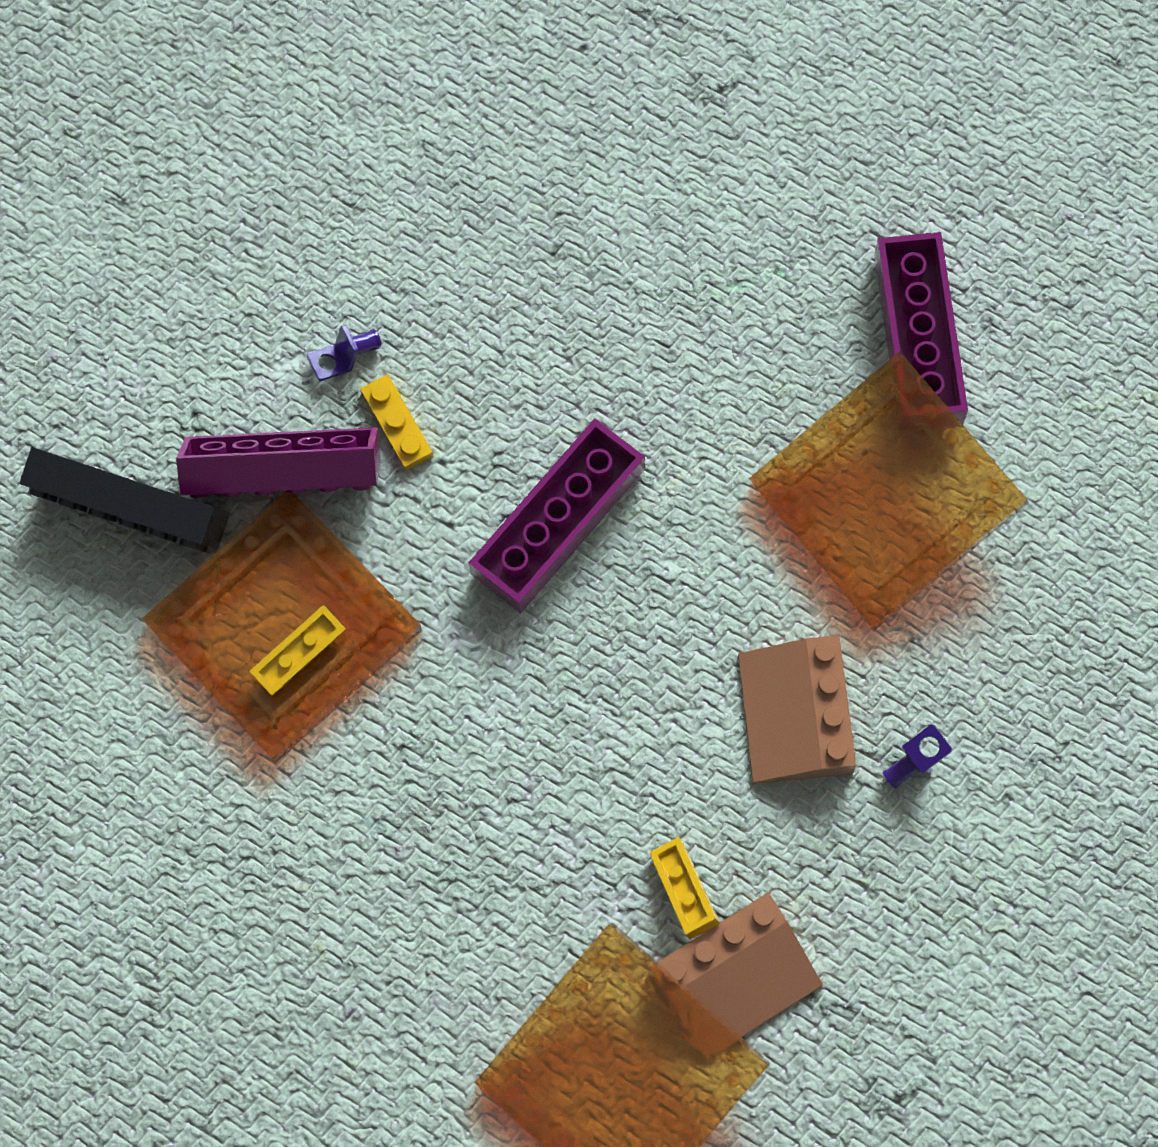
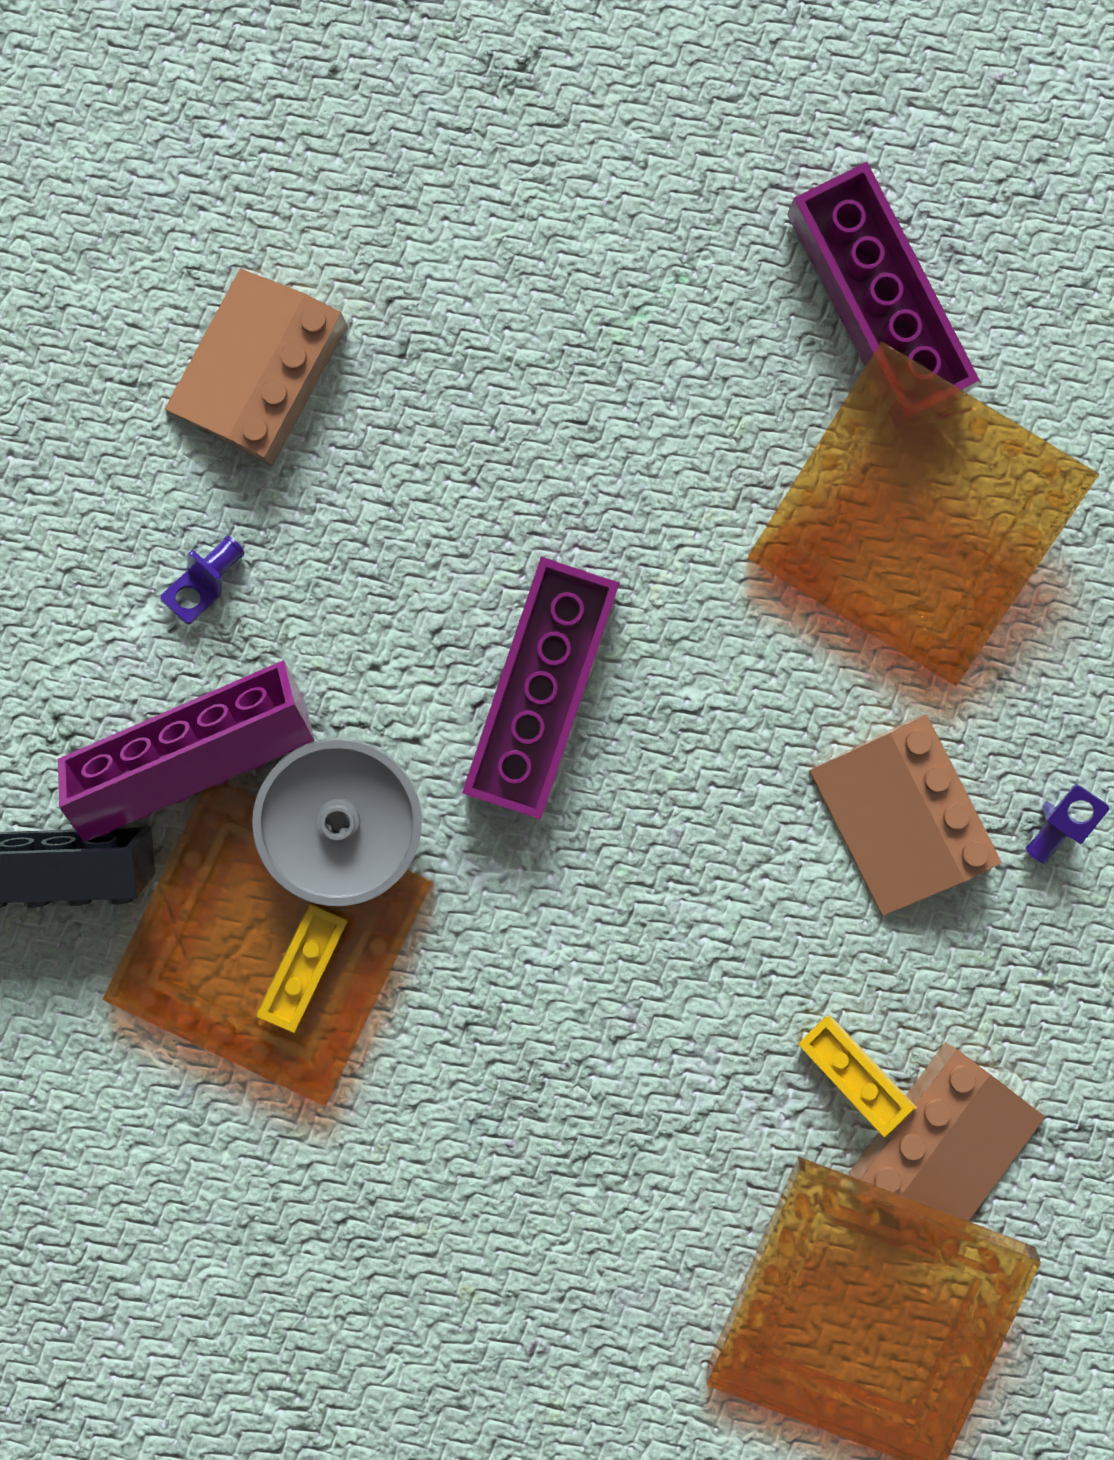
camera: 30 degrees left, 15 degrees up
yellow plate [360,374,434,471] -> none
none -> nougat slope [165,268,347,466]
none -> light grey dish [252,738,422,906]

